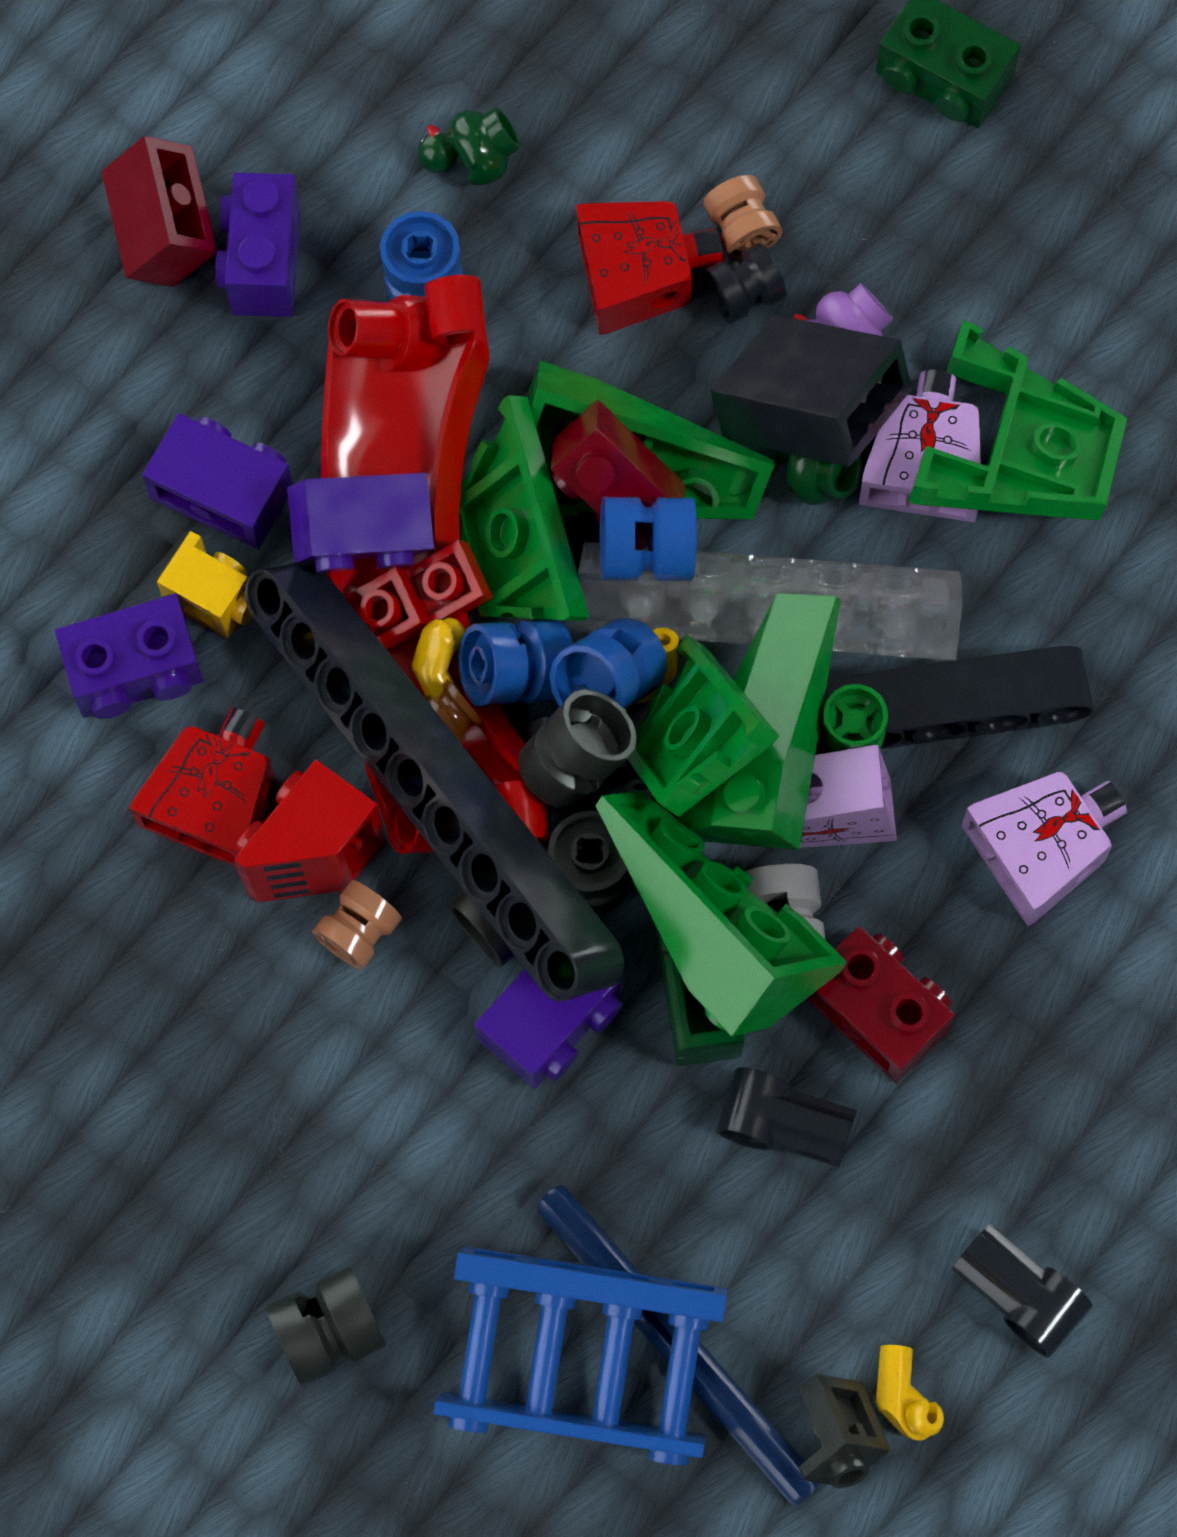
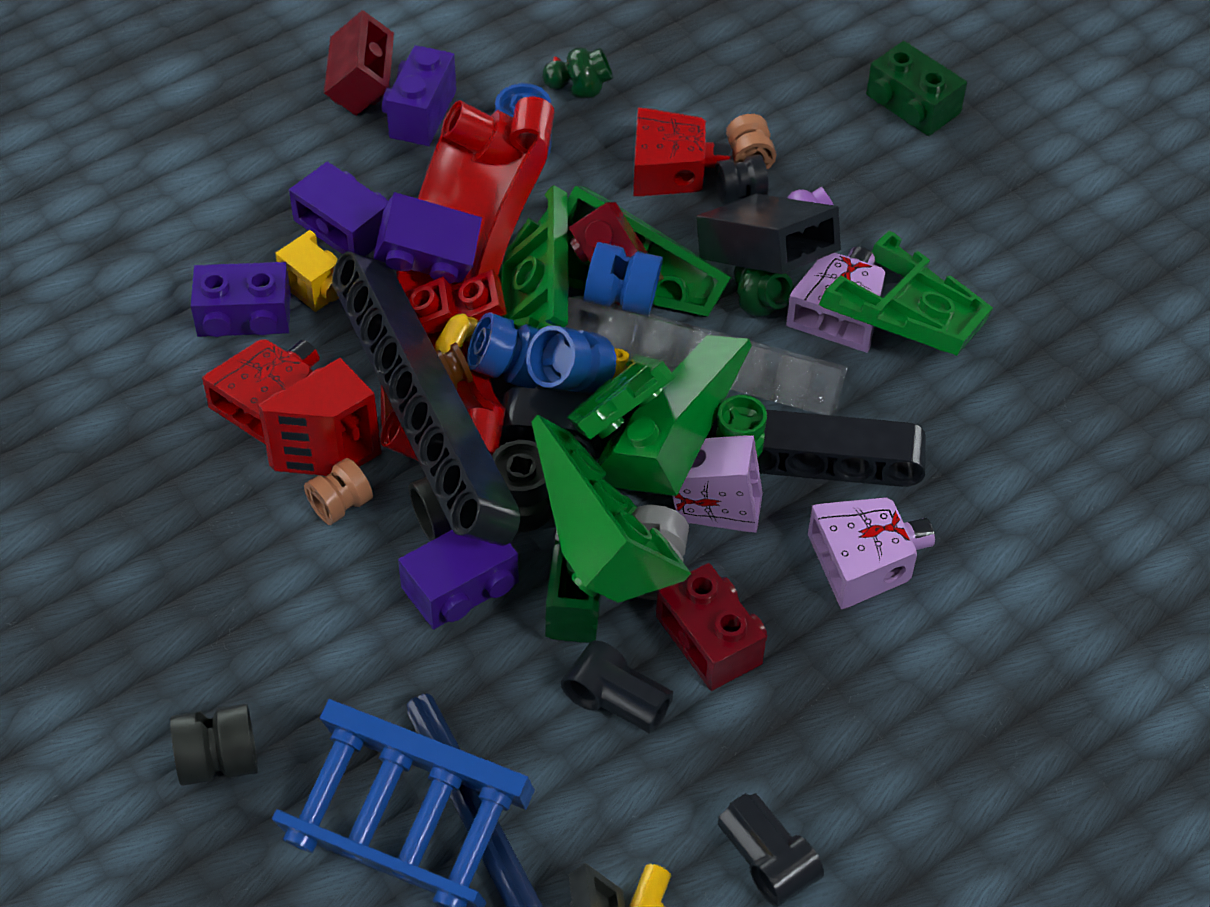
camera: 10 degrees right, 20 degrees down
pearl dark grey wheel [517,689,637,810] -> none

